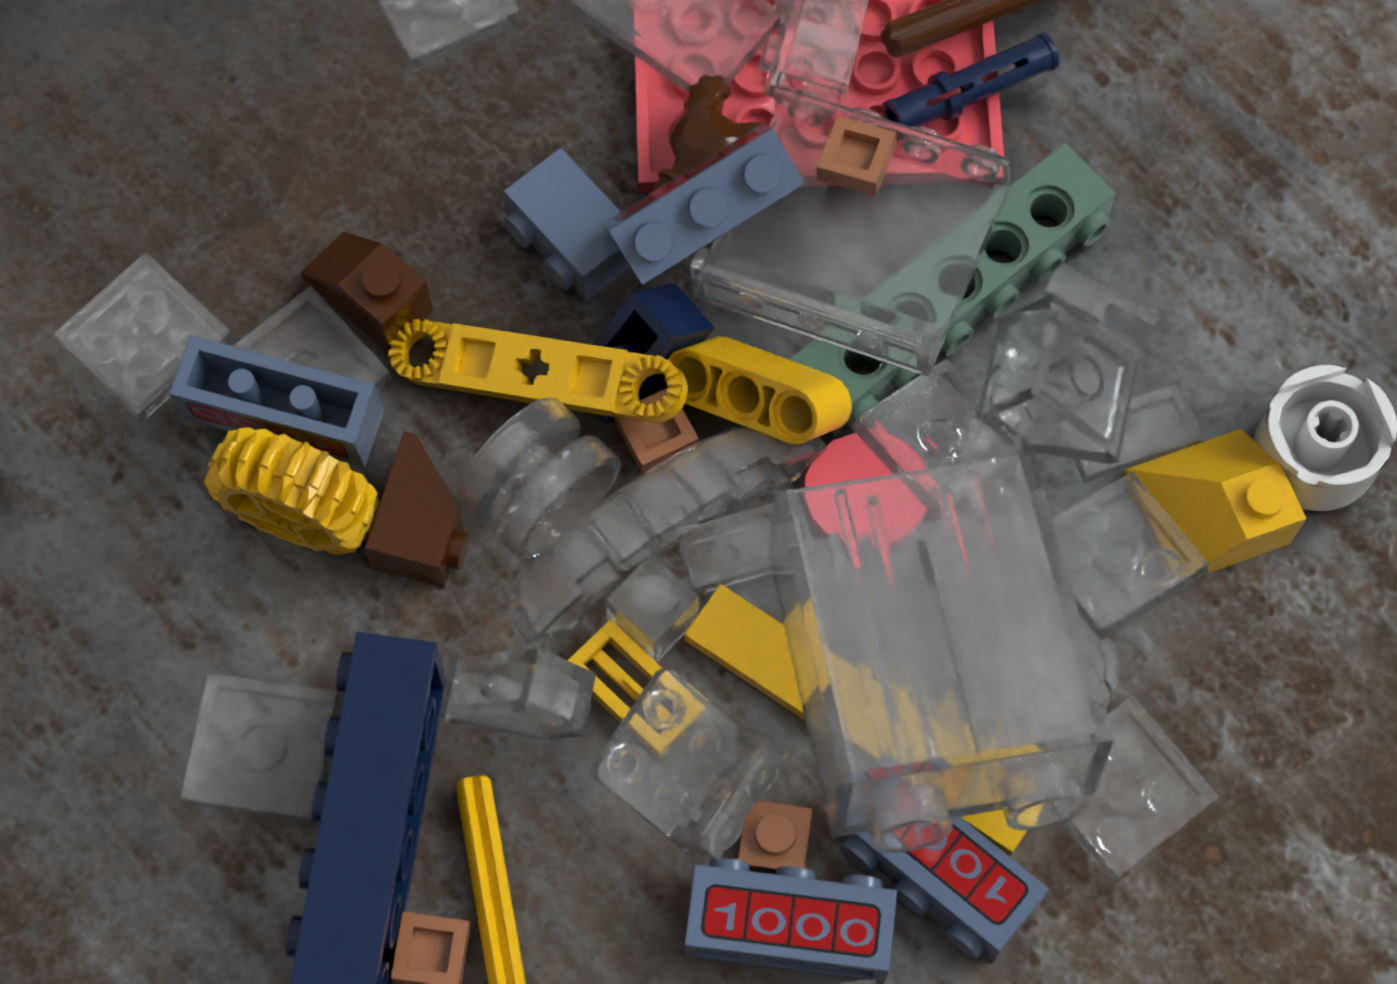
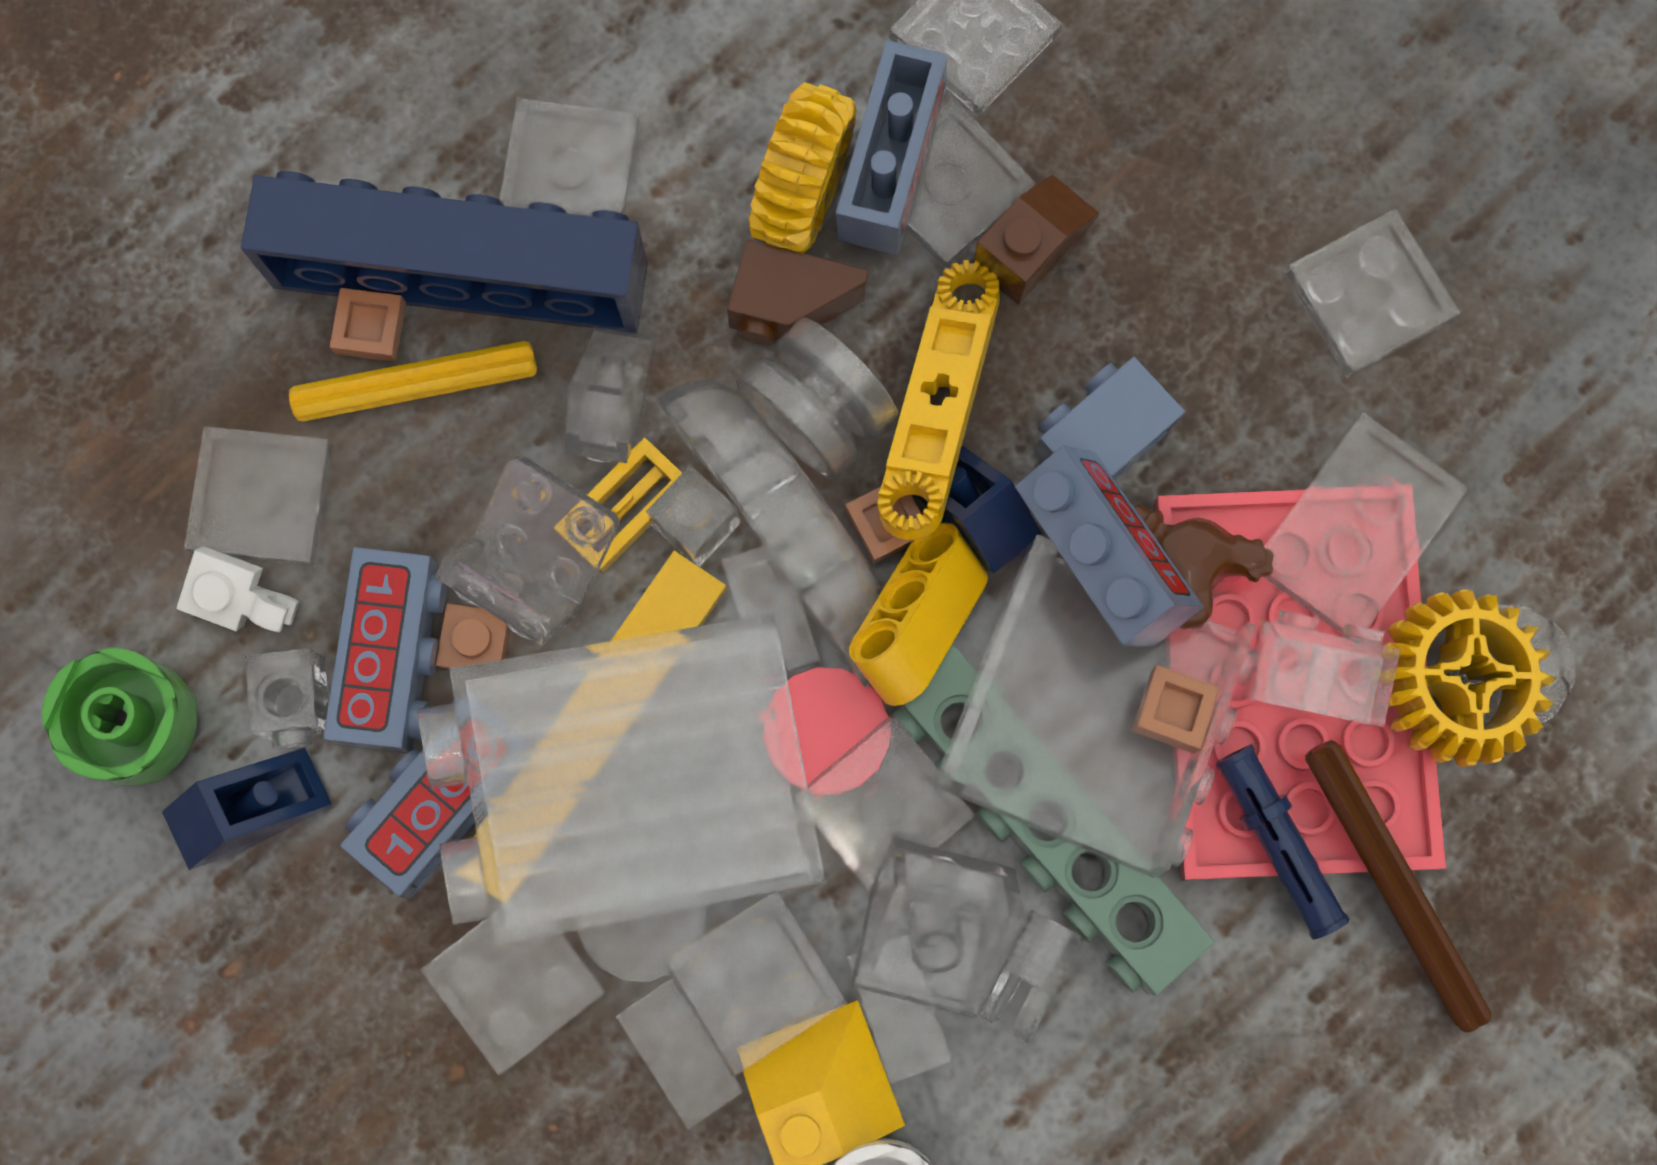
camera: 90 degrees right, 10 degrees up
none -> clear plate [616,979,744,1129]

